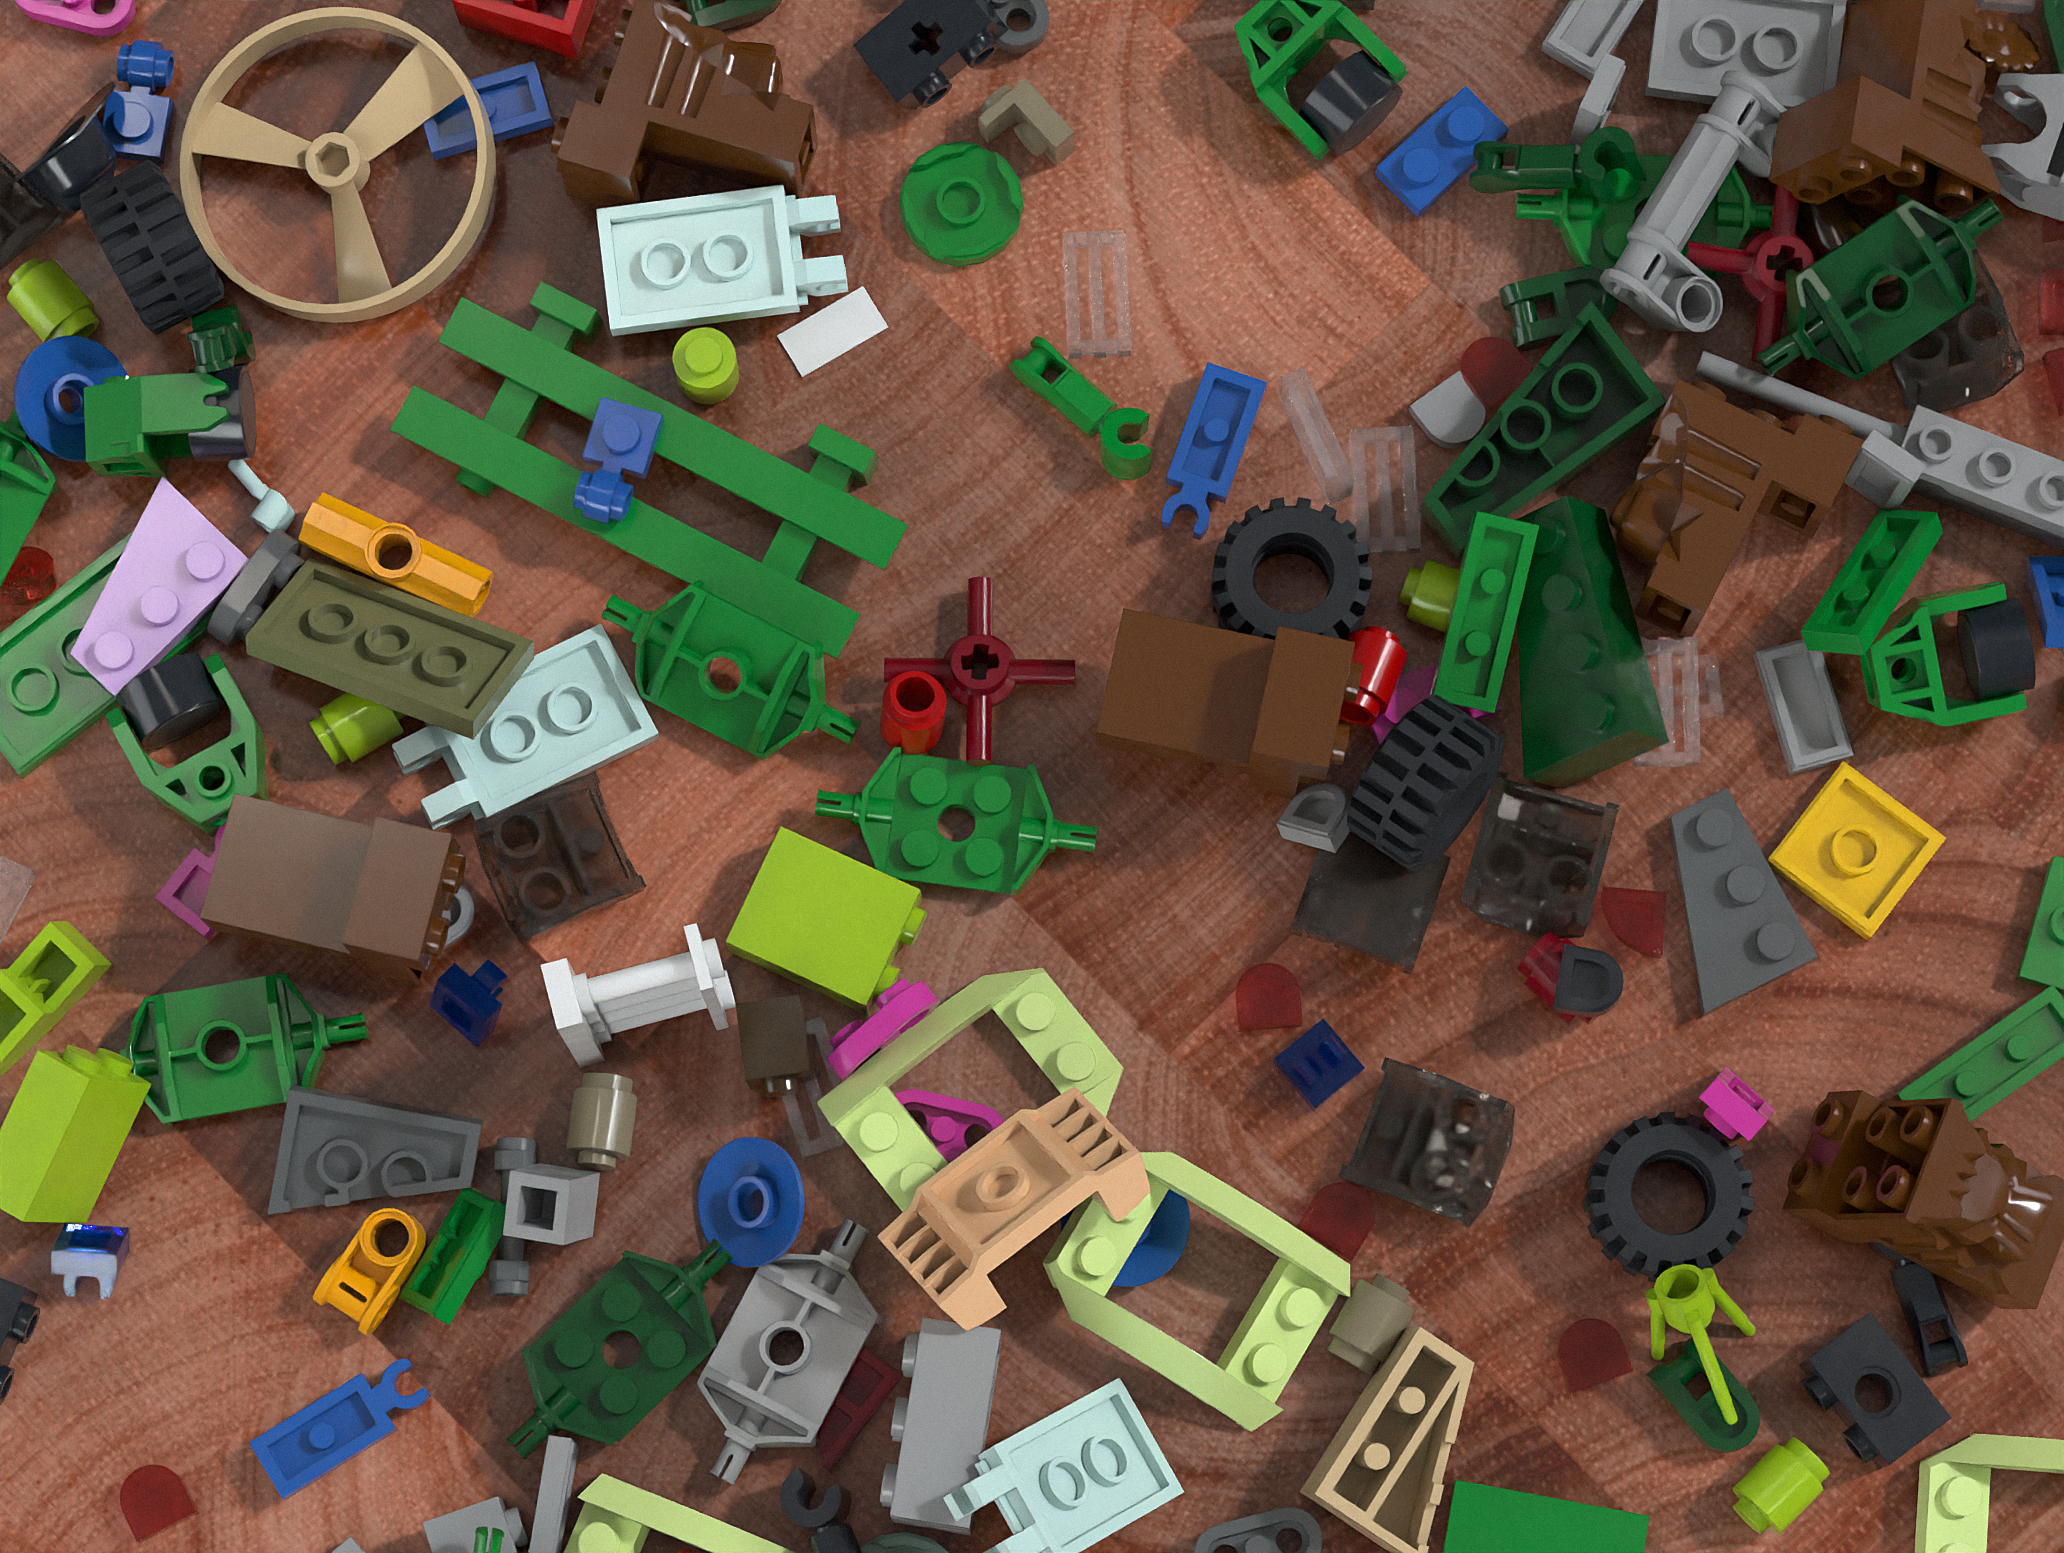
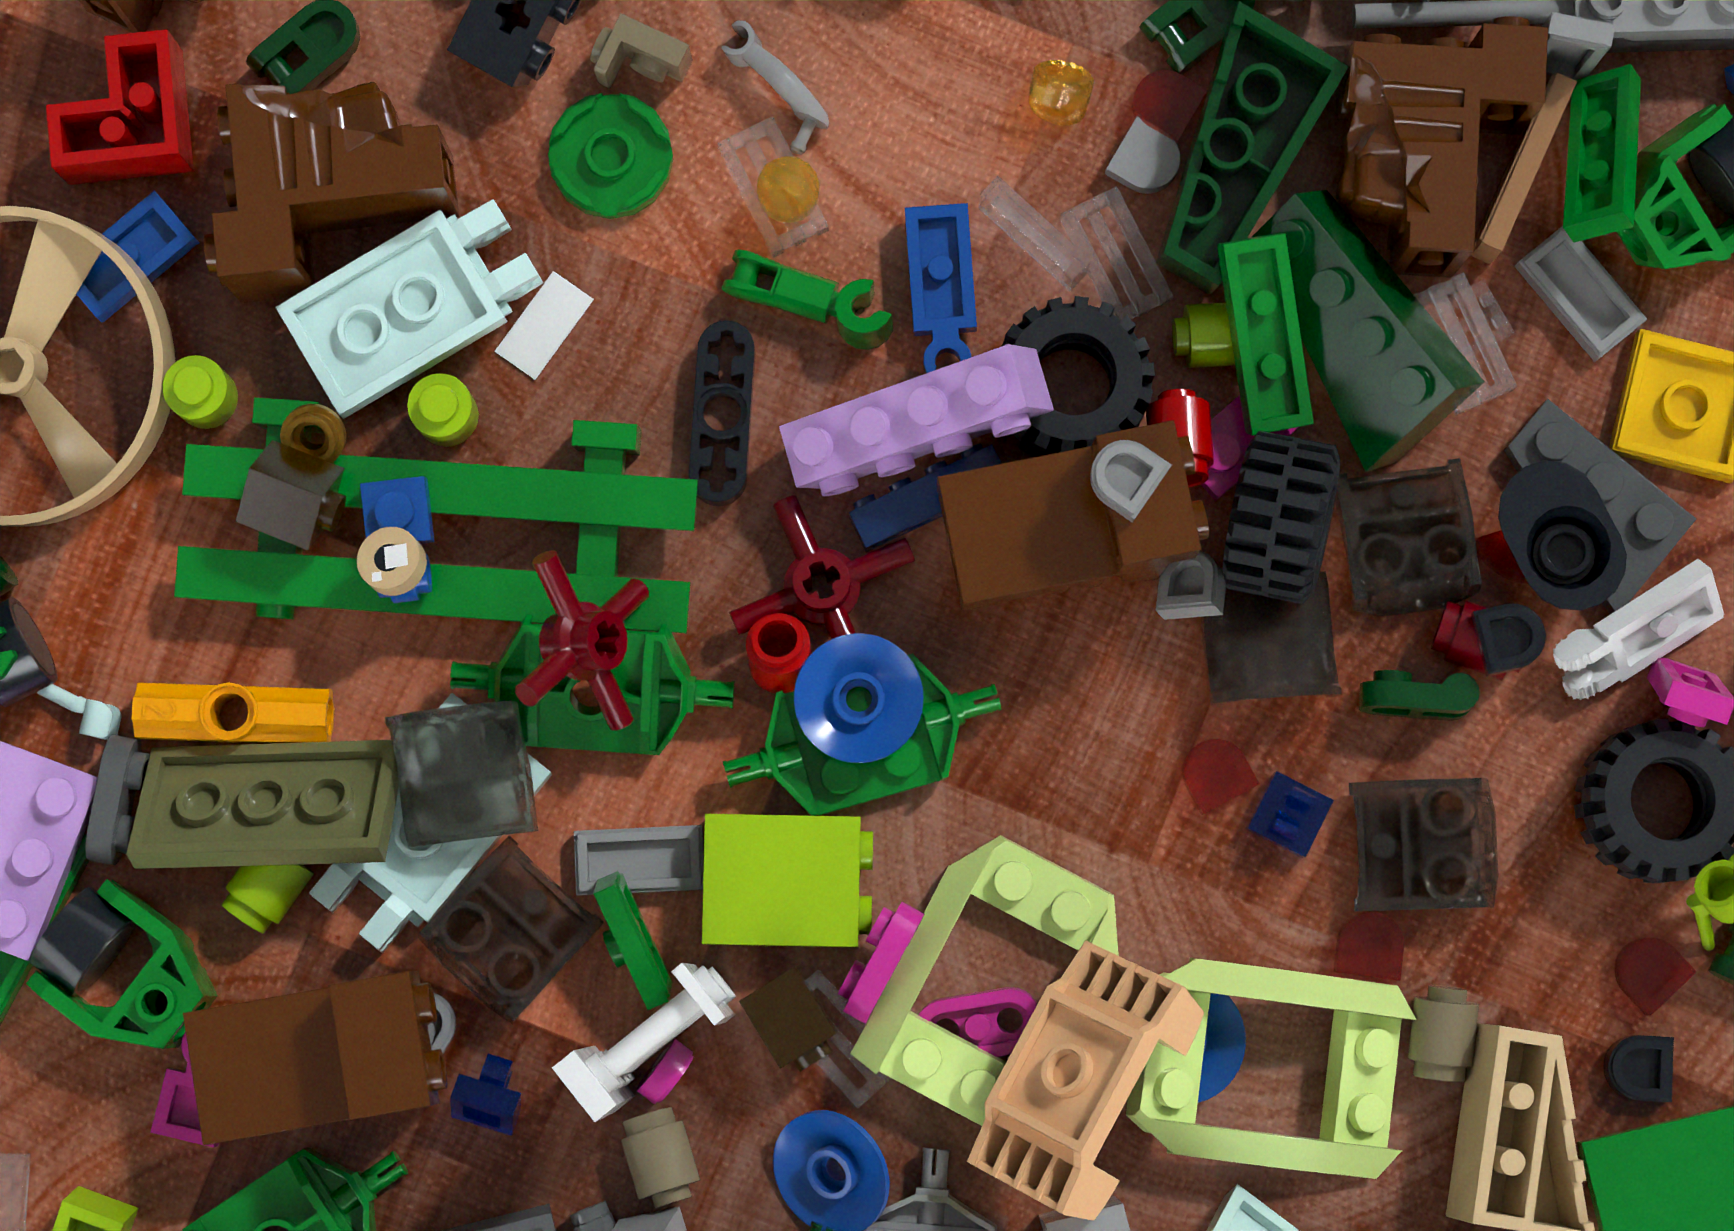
camera: 25 degrees left, 5 degrees up
none -> lime brick [163,355,238,429]
none -> dark brown brick [236,440,346,550]
none -> pearl gold plate [280,404,346,463]
none -> tan tile [357,527,427,596]
none -> clear smoke slope [385,701,538,847]
none -> dark red bar [515,550,649,731]
none -> light grey tile [574,825,704,896]
none -> green plate [593,871,673,1010]
none -> dark pink tile [636,1038,694,1104]
none -> black beam [689,320,756,506]
none -> light grey piece [721,20,830,155]
none -> clear yellow tile [757,156,820,223]
none -> lavender brick [779,344,1054,497]
none -> blue dish [794,633,924,763]
none -> dark blue piece [849,443,1002,553]
none -> clear yellow tile [1028,60,1094,126]
none -> light grey tile [1090,440,1172,523]
none -> dark green plate [1359,670,1480,721]
none -> medium nougat tile [1470,73,1577,264]
none -> black piece [1498,461,1627,611]
none -> white hinge [1553,559,1724,700]
none -> black tile [1603,1035,1674,1102]

